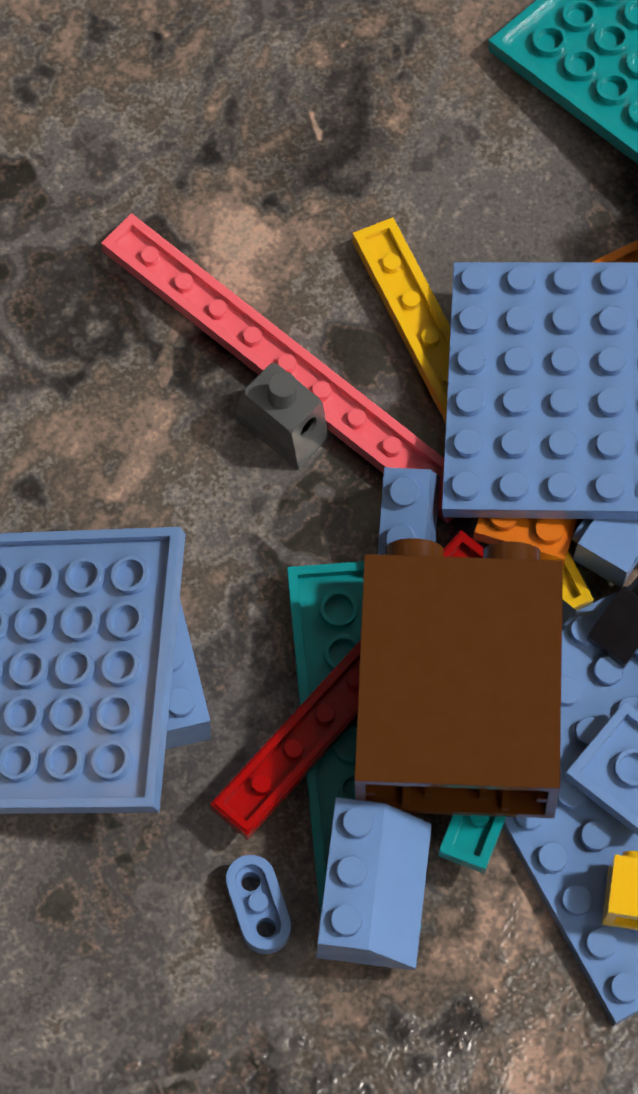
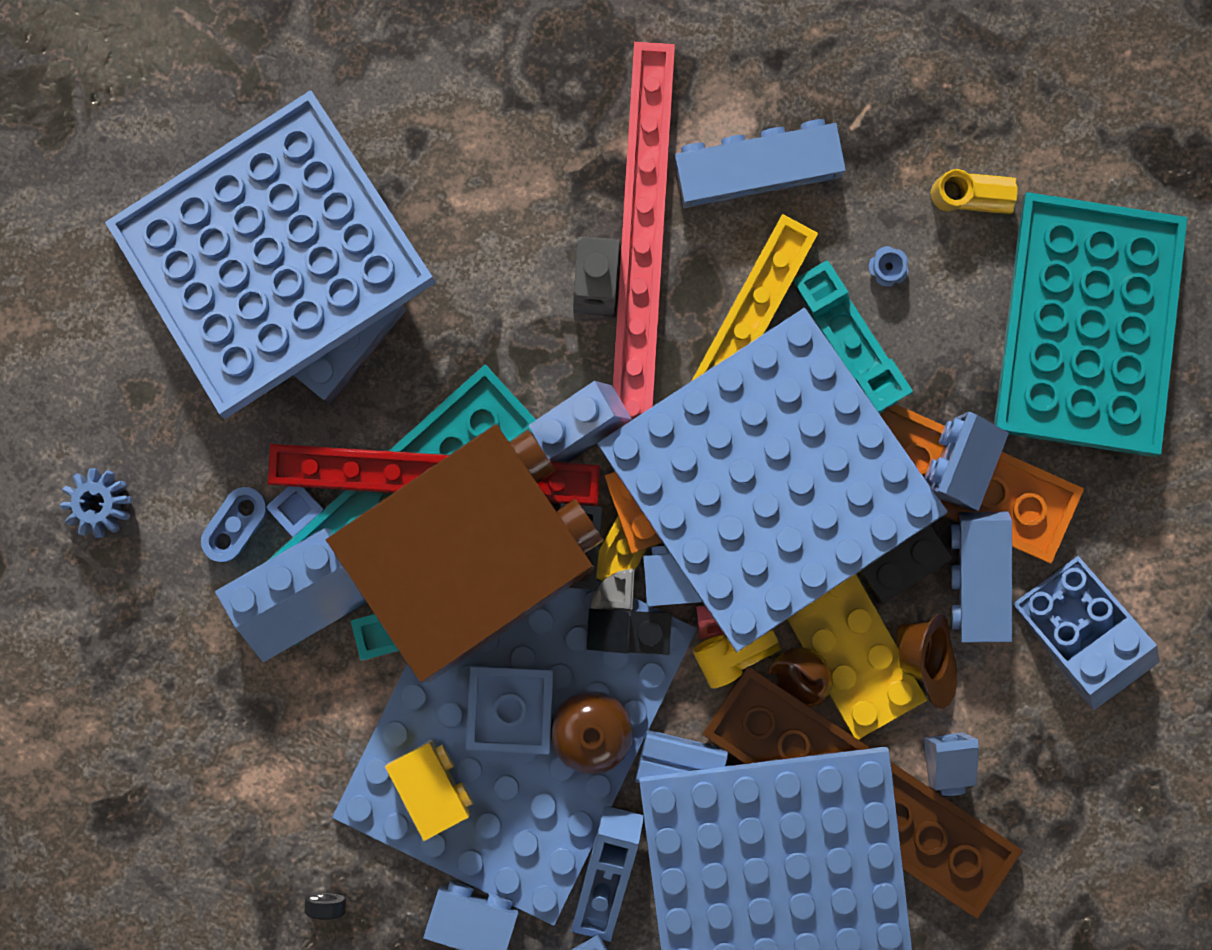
camera: 55 degrees right, 20 degrees up
none -> medium blue gear [60,468,133,538]
none -> medium blue plate [266,487,324,537]
none -> light grey tile [591,569,635,611]
none -> medium blue brick [674,119,846,208]
none -> teal slope [793,260,913,414]
none -> medium blue plate [869,246,909,287]
none -> yellow piece [930,169,1018,214]

